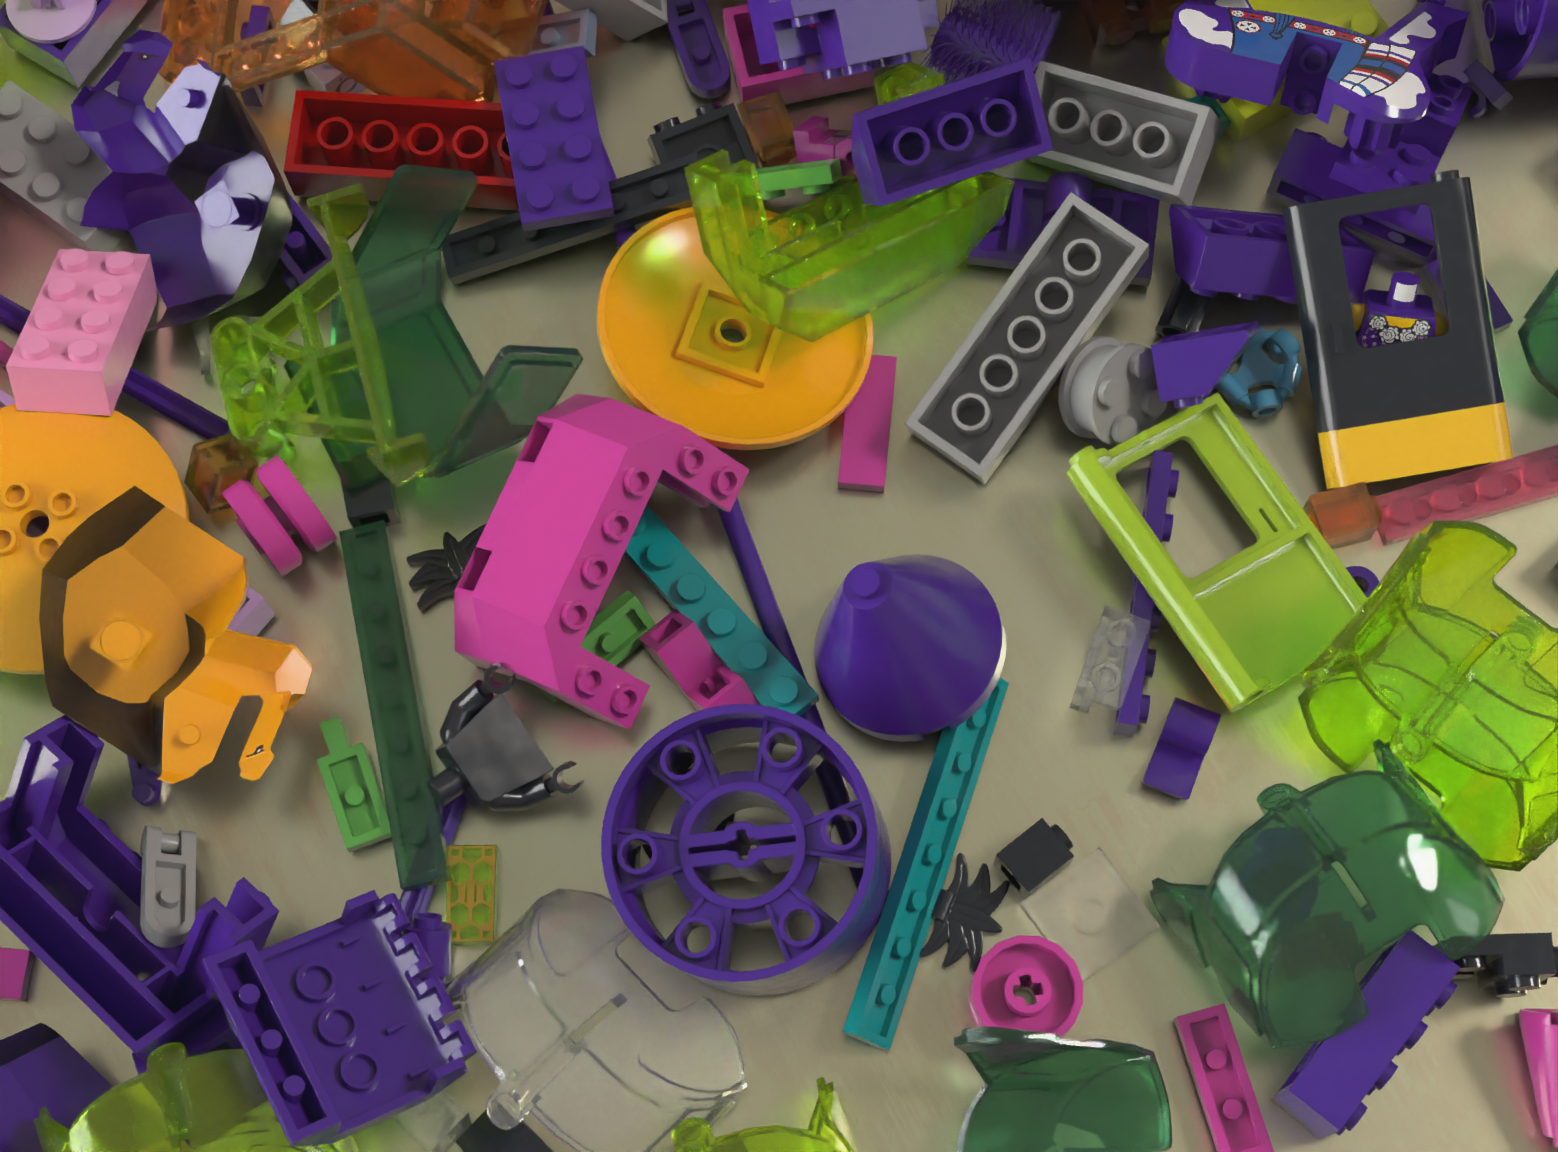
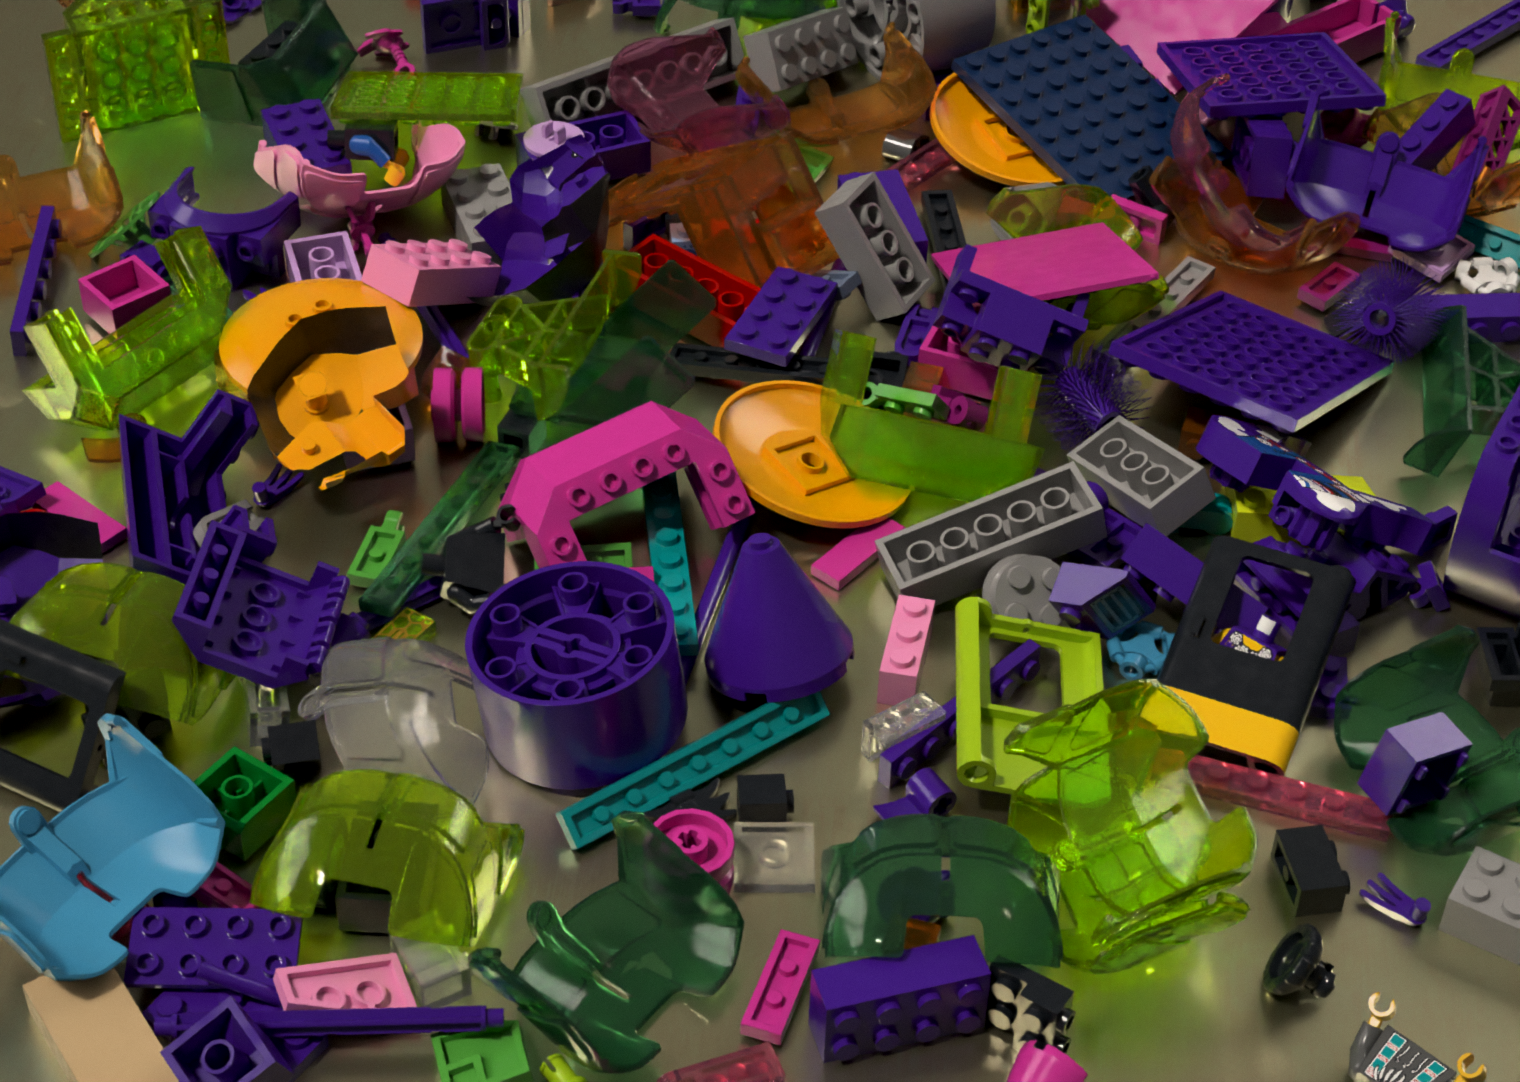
camera: 30 degrees right, 30 degrees down
dark purple slope [852,58,1053,207] -> none
none -> bright pink brick [877,594,935,709]

